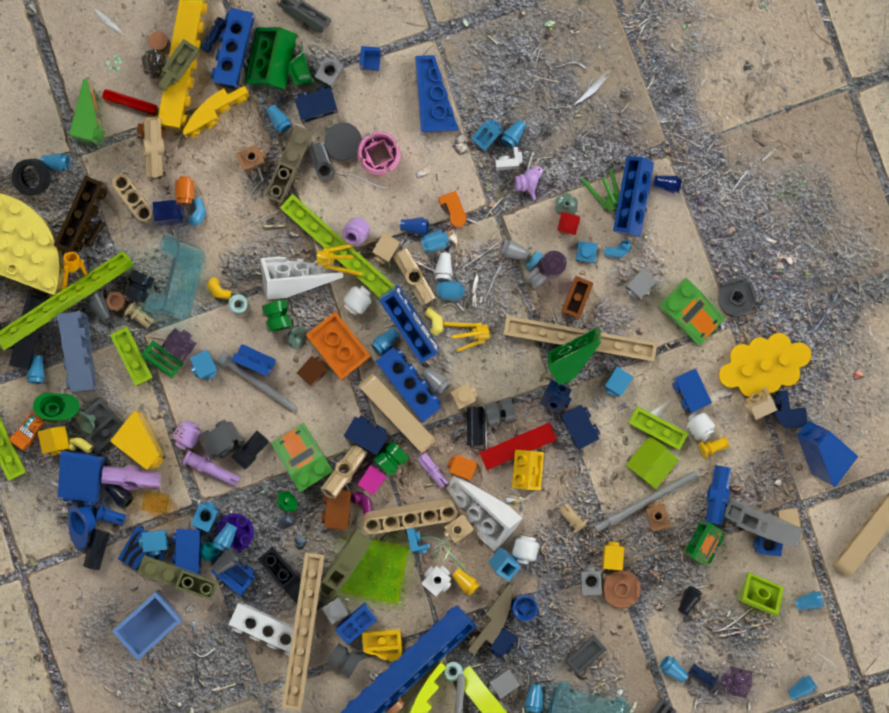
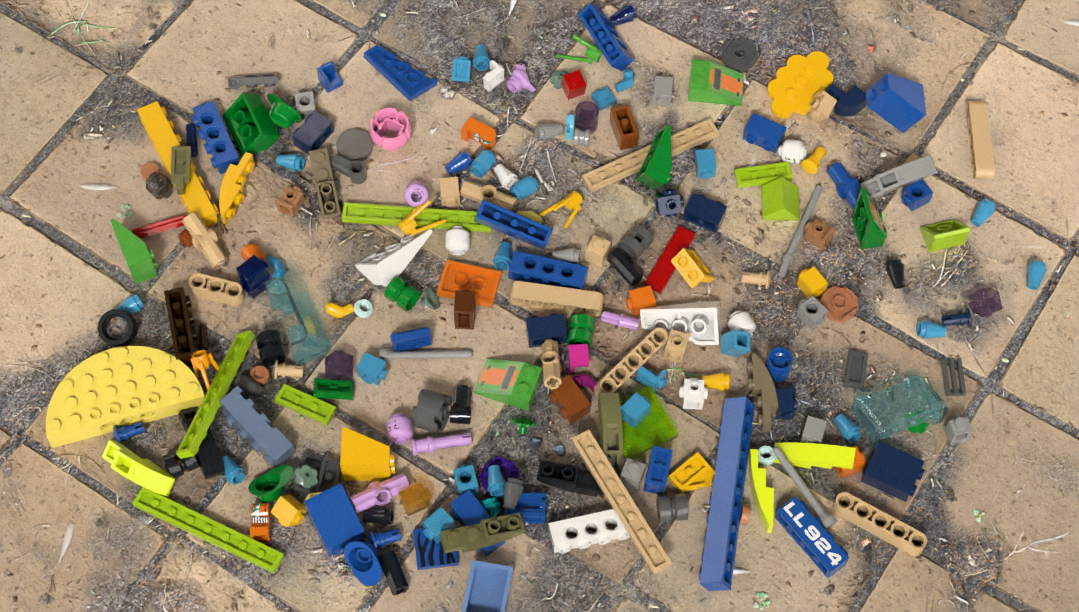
camera: 35 degrees left, 25 degrees down
none -> dark azure brick [621,392,651,428]

